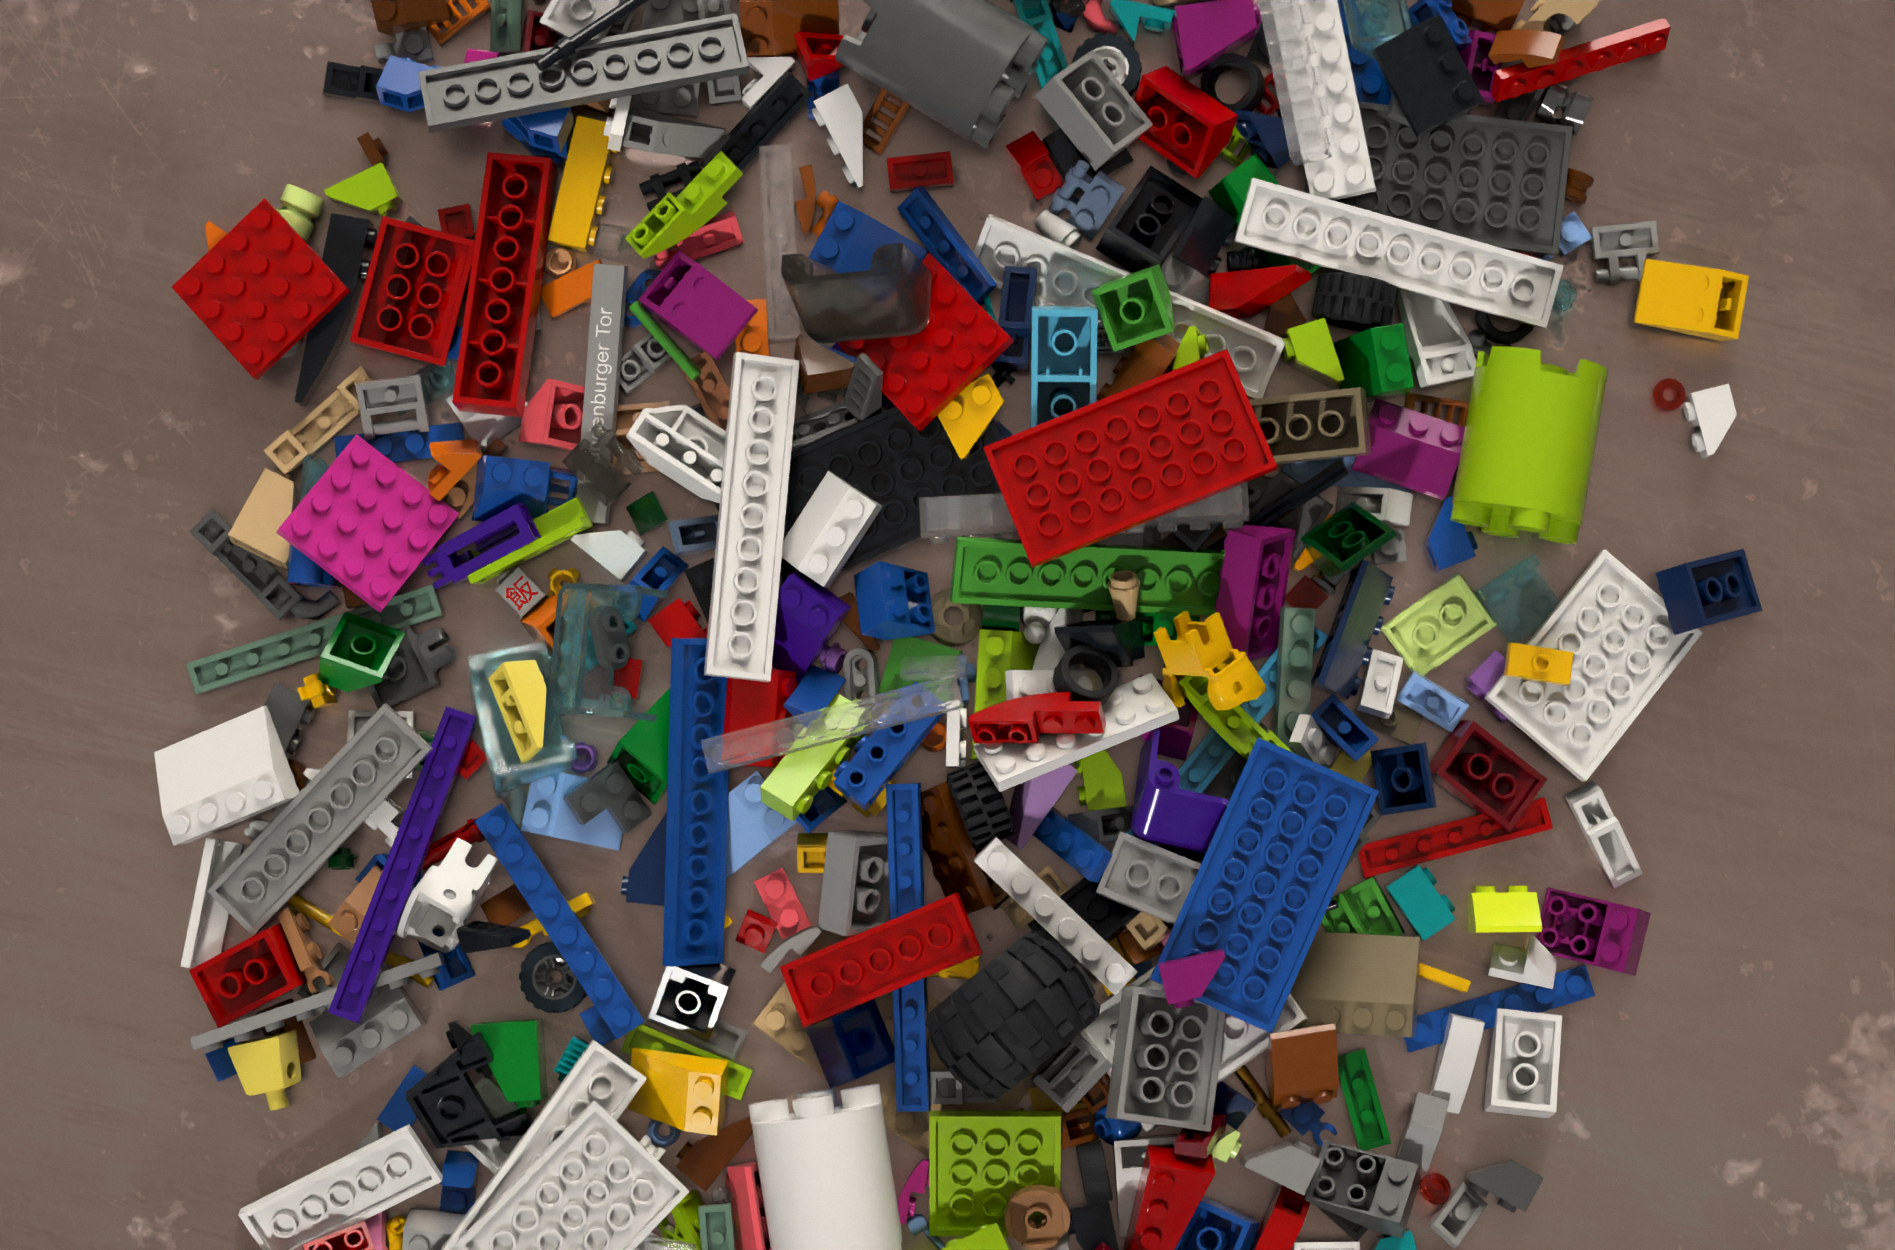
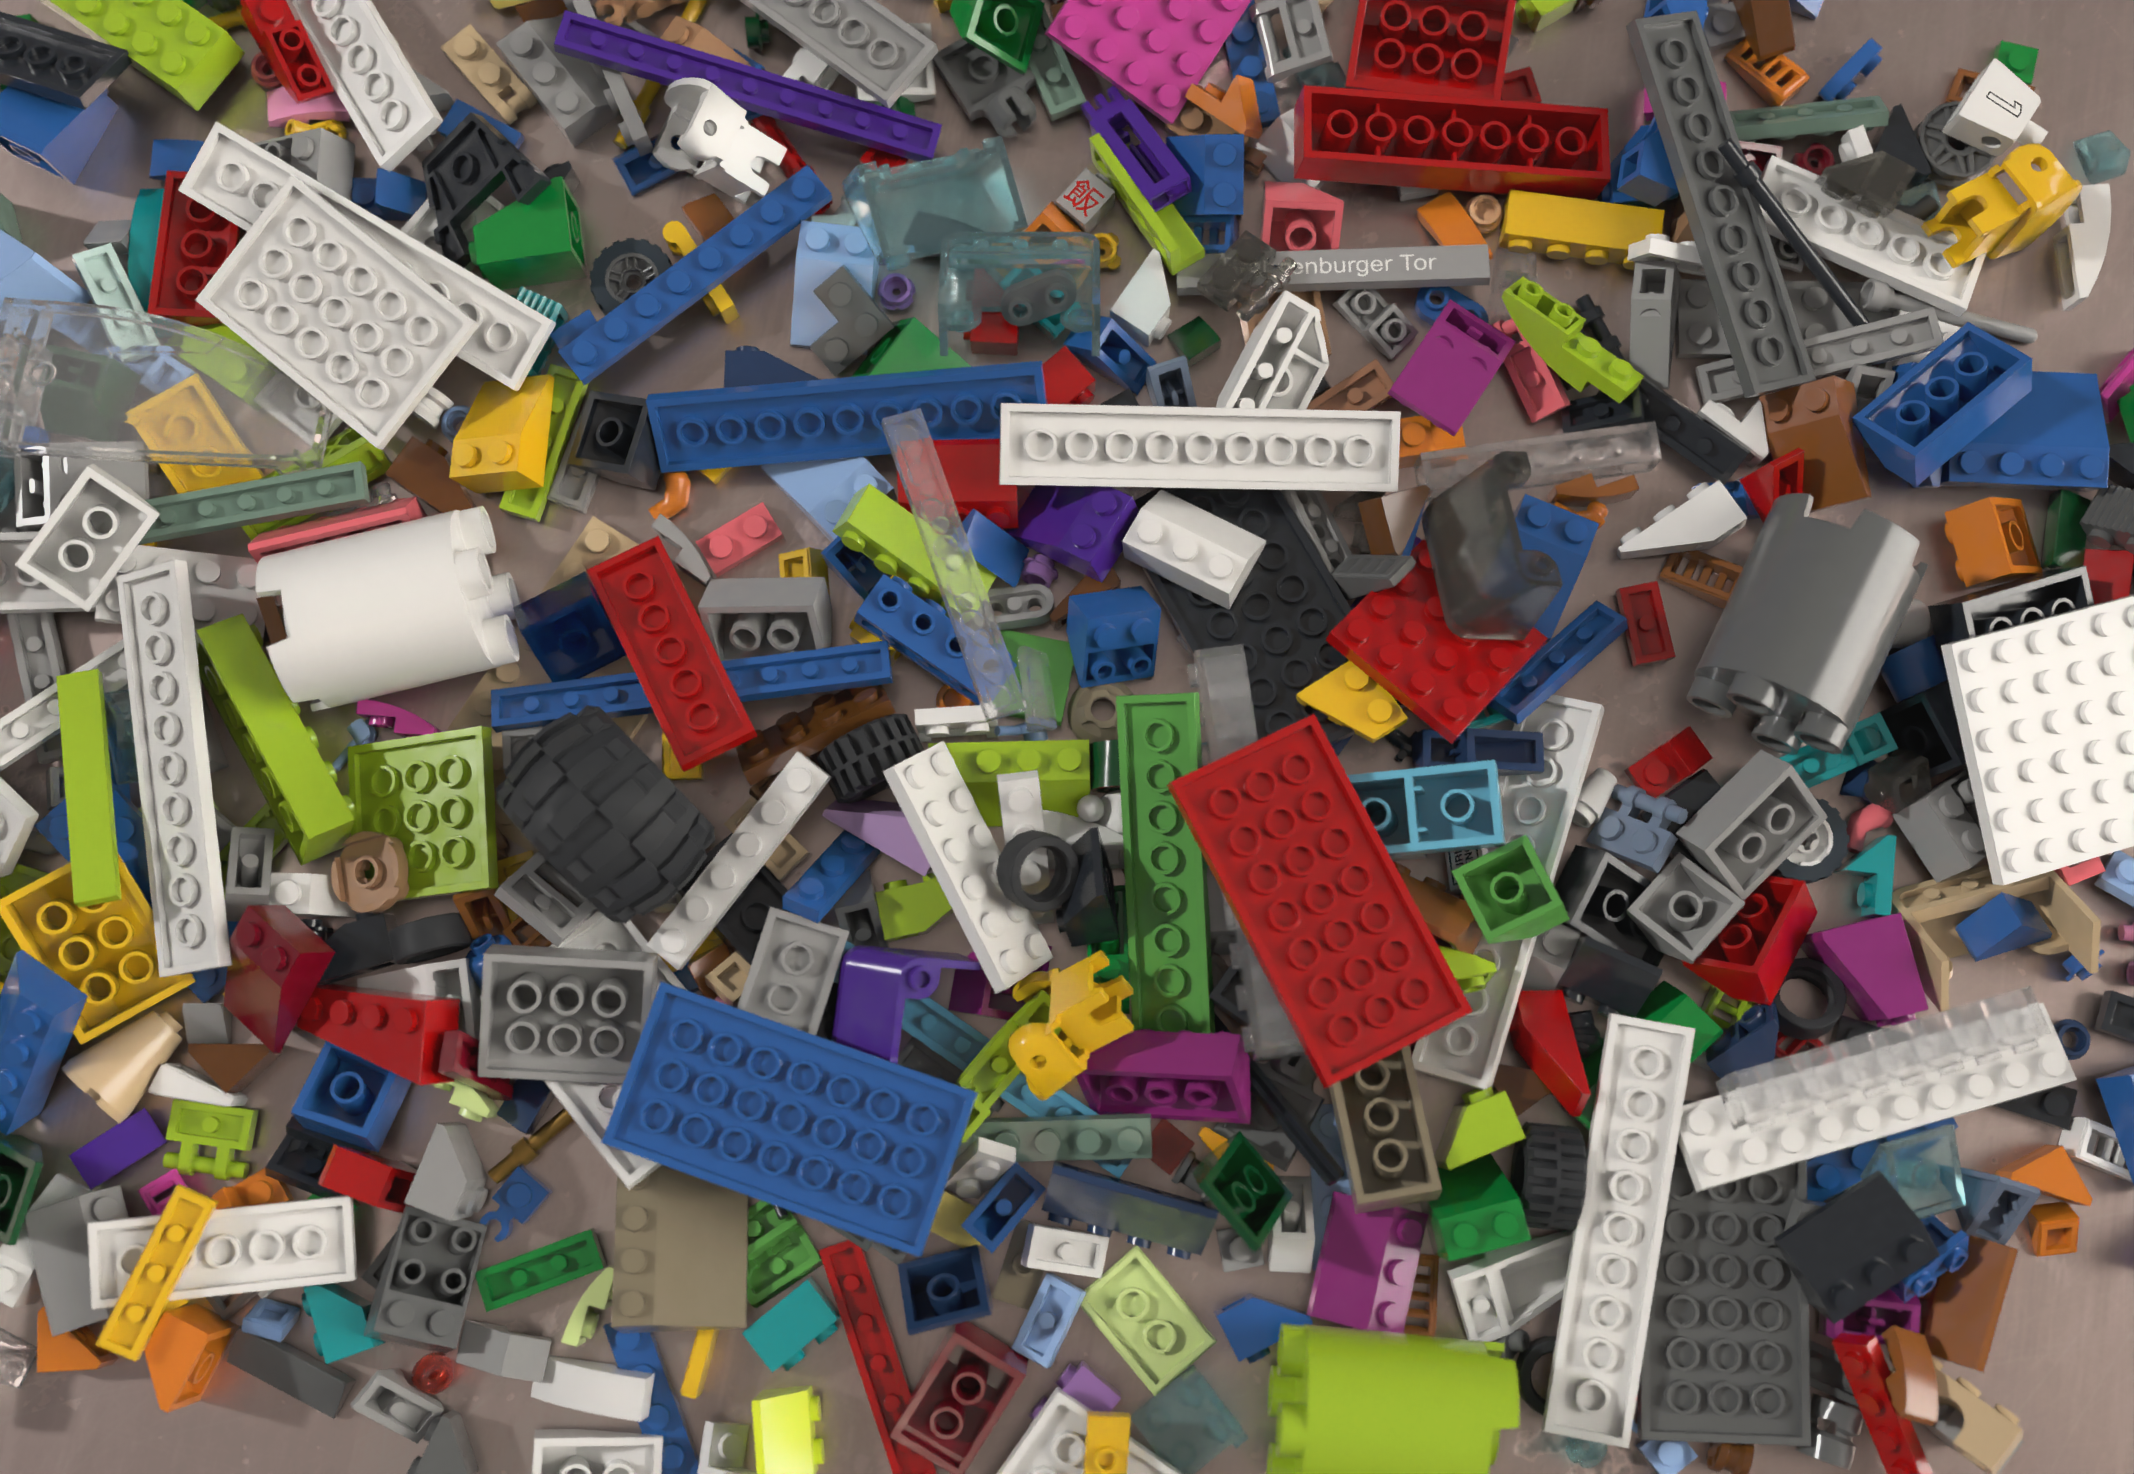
camera: 80 degrees right, 5 degrees down
black slope [457,921,531,954] -> none
light yellow slope [488,660,547,764] -> none
bright green bar [629,300,702,381] -> none
red plate [735,909,778,954] -> none
red slope [968,692,1106,744] -> none
tan cone [1108,570,1140,621] -> none
magenta slope [1158,949,1225,1009] -> none
dark orange slope [1265,1023,1339,1109] -> none
none -> tan plate [441,24,538,126]
none -> yellowish green slope [561,1264,614,1347]
none -> orange arm [648,471,691,520]
none -> black plate [1561,386,1645,443]
none -> light grey slope [1626,852,1745,964]

